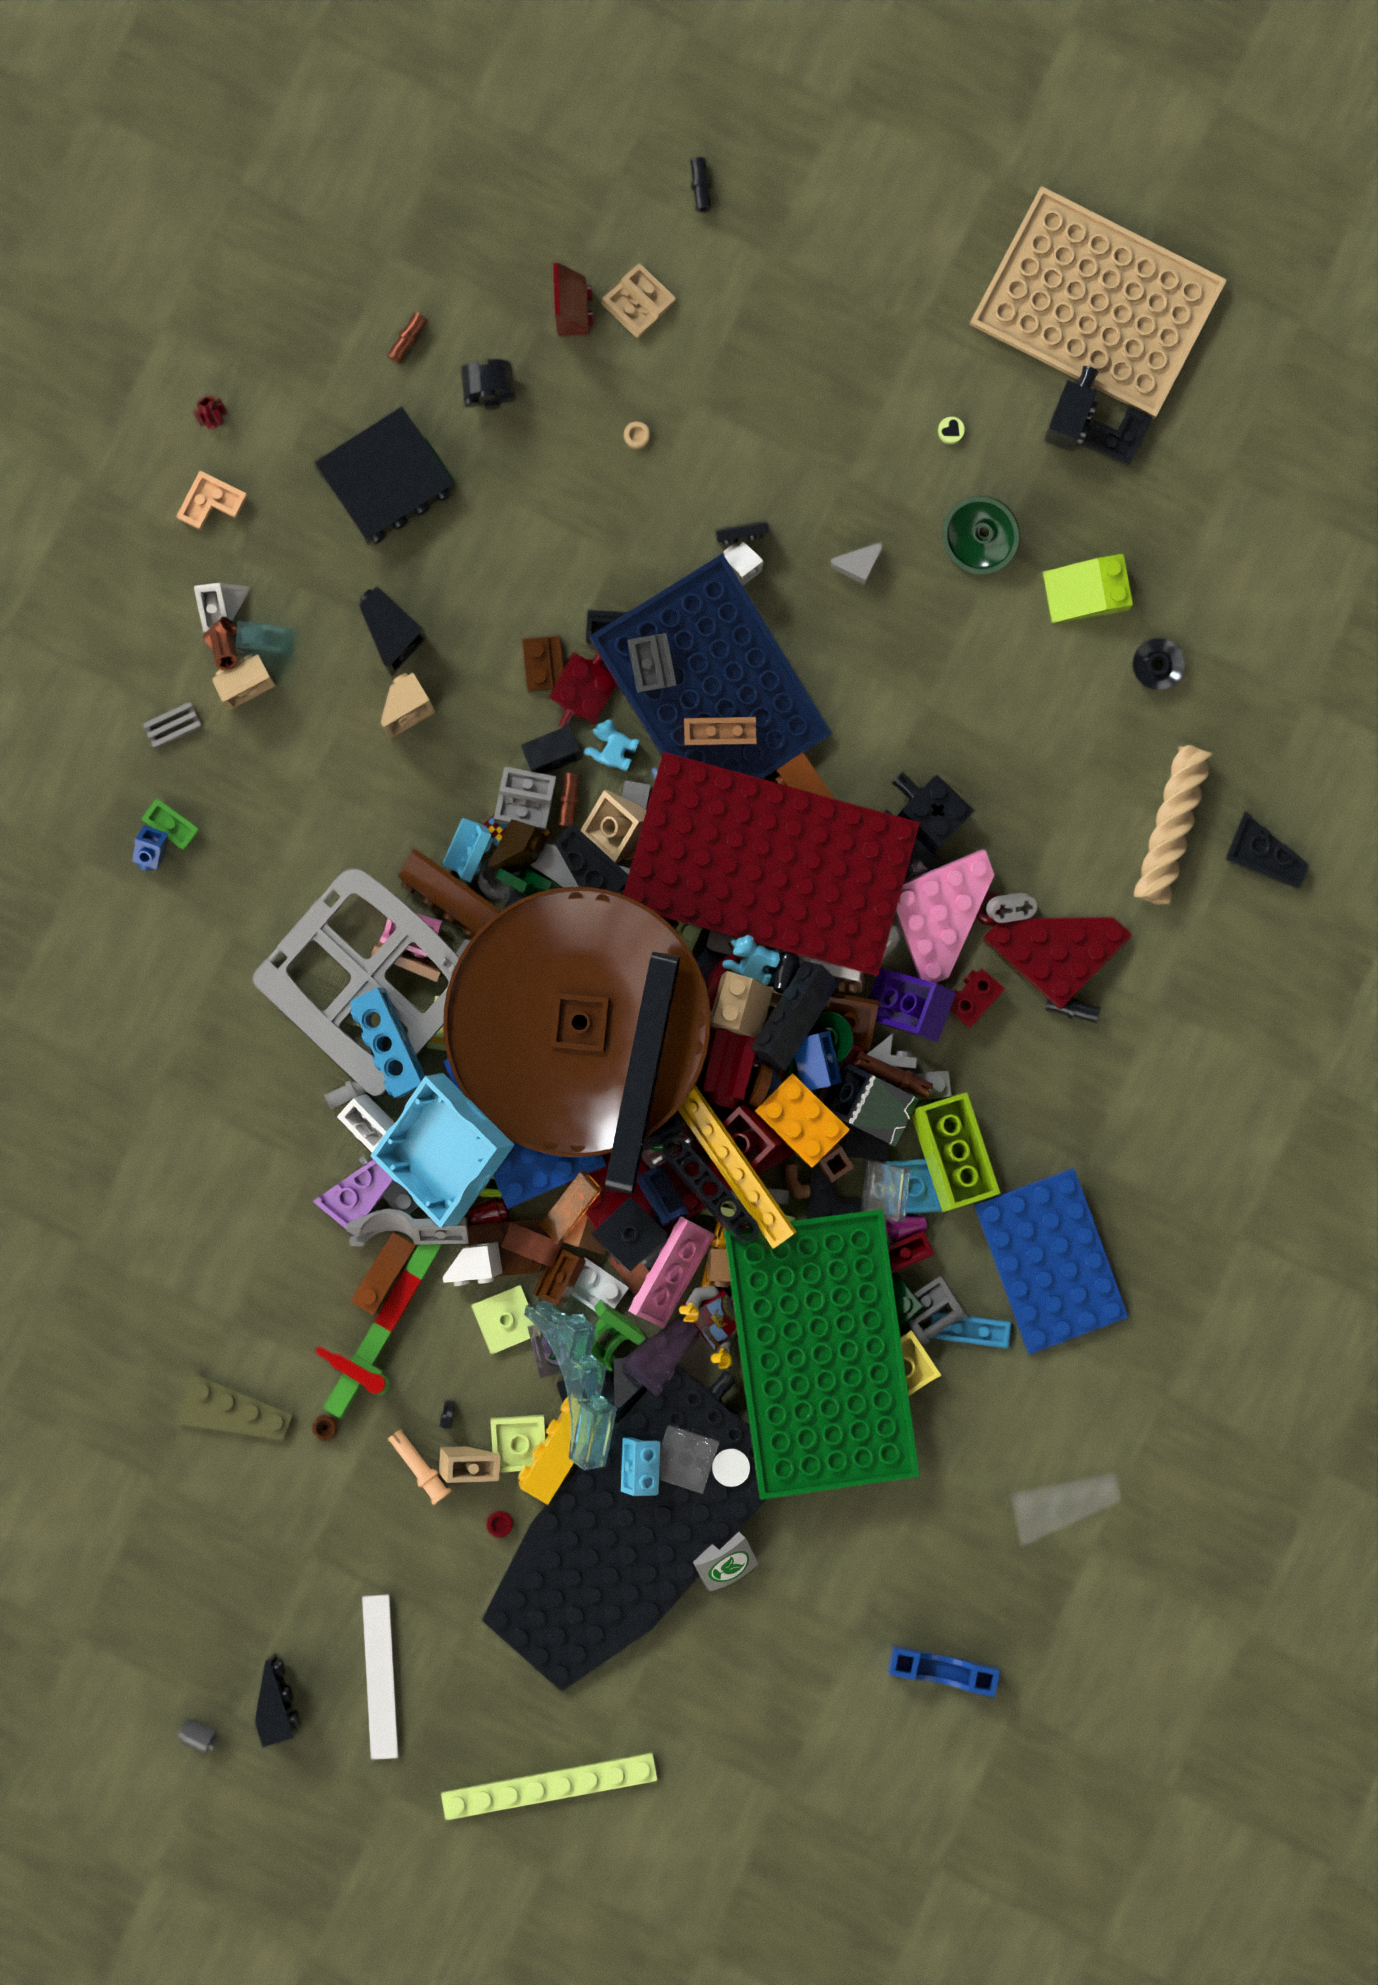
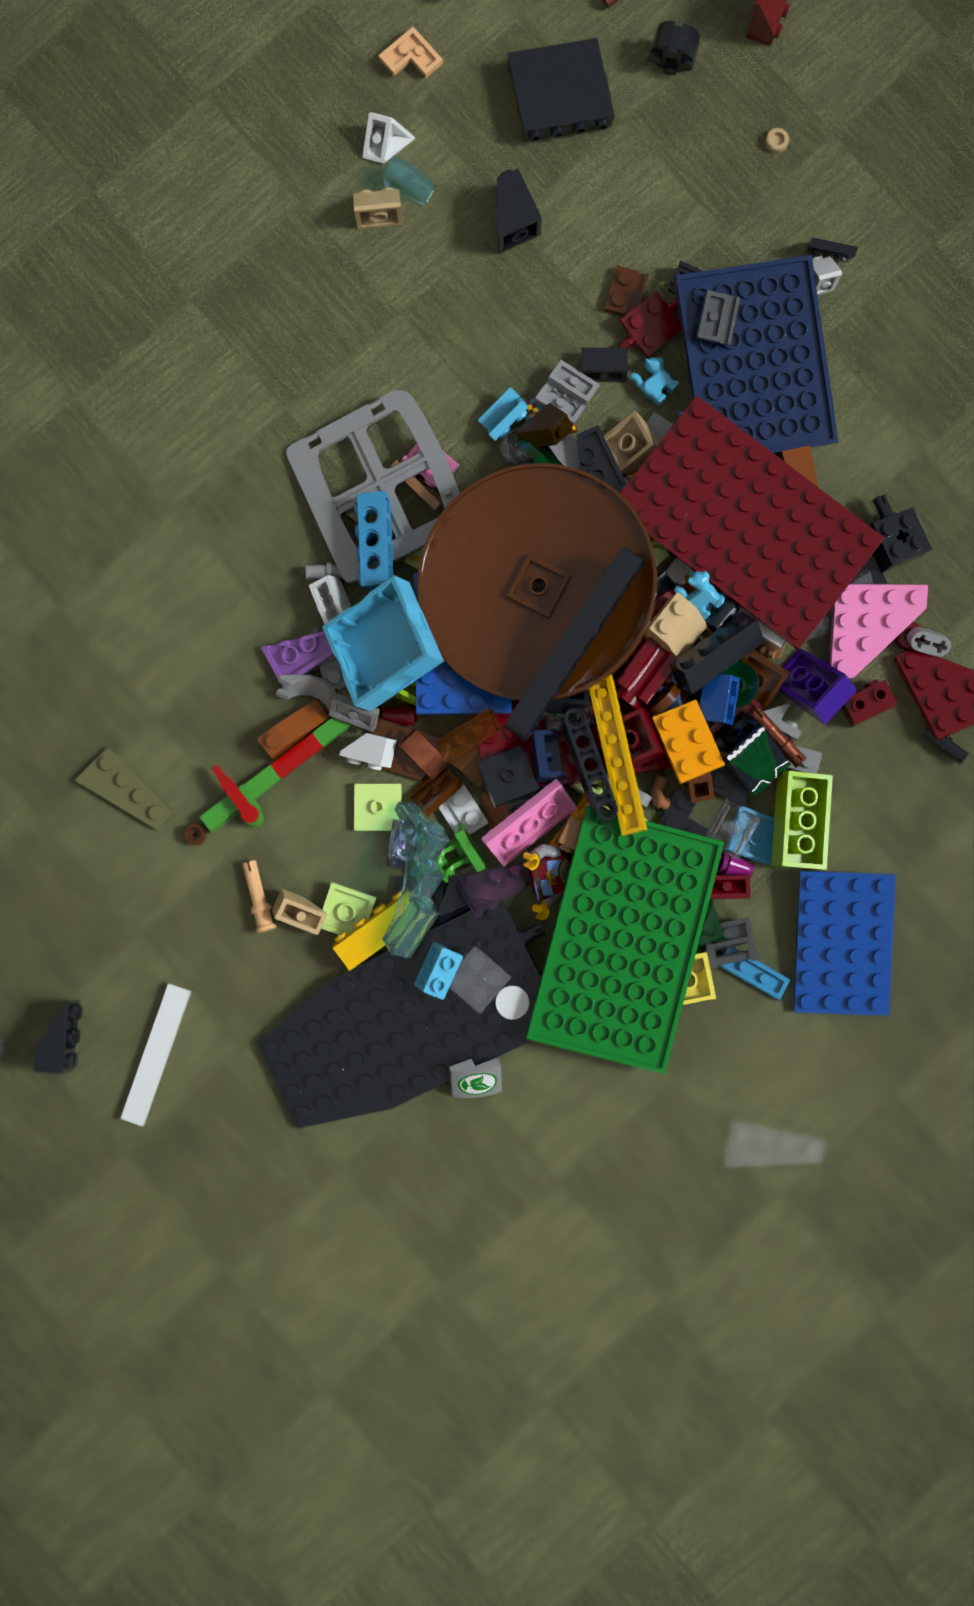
camera: 25 degrees right, 0 degrees up
blue brick [132,825,169,870] -> none
bright green plate [141,798,200,851] -> none
light grey tile [142,702,202,749] -> none
copper piece [203,617,238,670] -> none
tan slope [381,673,435,739] -> none
reddish brown slope [398,848,500,938] -> none
black tile [439,1400,456,1429] -> none
yellowish green plate [441,1752,658,1820] -> none
dark red tile [486,1510,513,1538] -> none
copper pin [557,773,581,827] -> none
tan slope [601,263,676,339] -> none
medium nougat hinge [684,717,756,746] -> none
light grey slope [830,542,882,585] -> none
blue arch [887,1644,1000,1697] -> none

